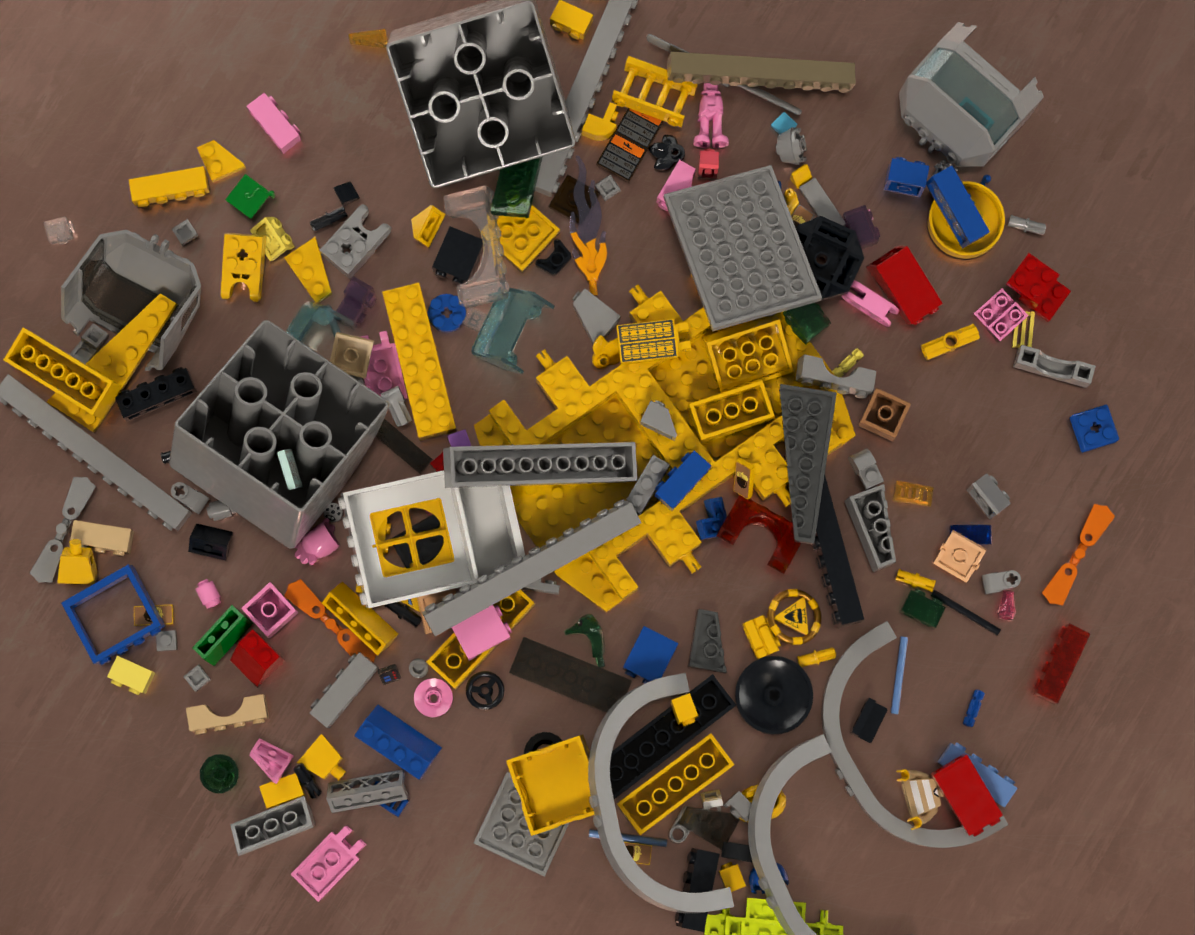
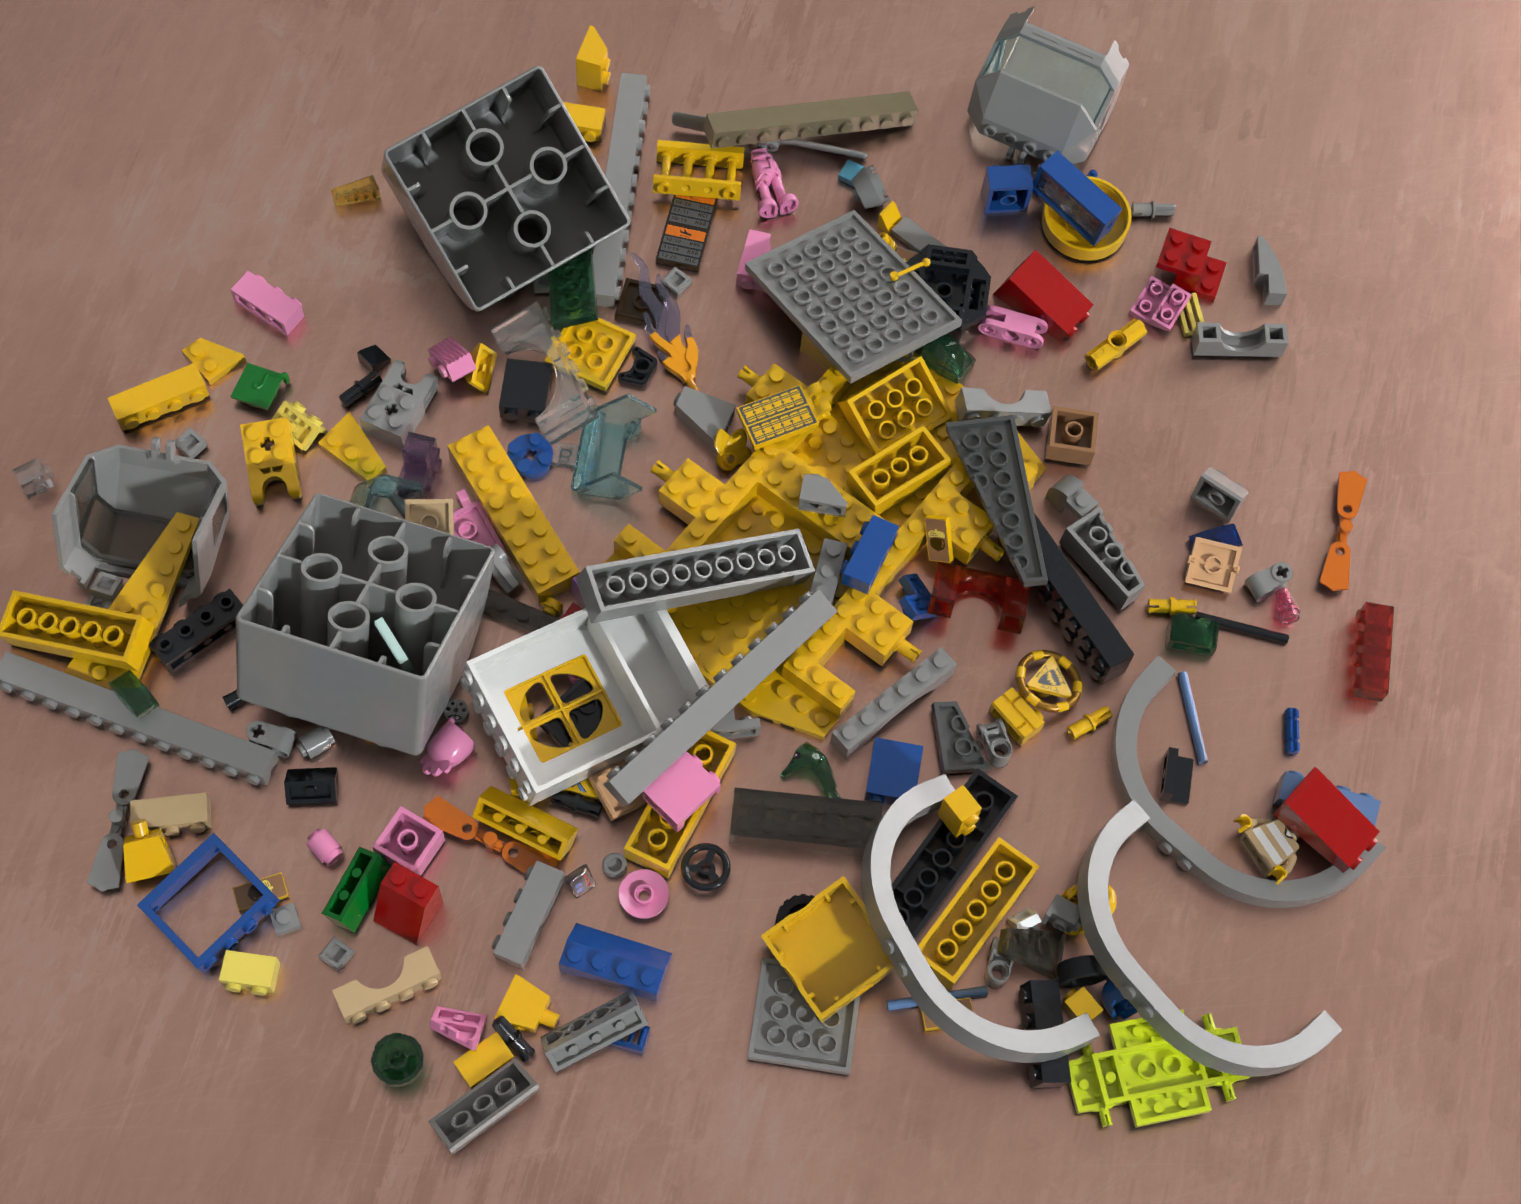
camera: 20 degrees left, 15 degrees down
bright pink tile [291,825,367,902] -> none
yellow brick [582,102,619,141] -> none
black plate [649,135,685,170] -> none
coral slope [698,149,719,179] -> none
black dish [735,656,813,735] -> none
light yellow axle [832,348,864,377] -> none
clear purple brick [842,205,880,249] -> none
clear yellow slope [893,481,934,507] -> none
blue brick [1070,404,1119,453] -> none
none -> clear green slope [108,670,159,719]
none -> bright pink brick [428,336,476,383]
none -> yellow plate [541,597,564,617]
none -> light grey arch [830,647,957,760]
none -> yellow hinge [890,258,931,281]
none -> light grey piece [976,718,1012,768]
none -> light grey slope [1253,236,1287,306]

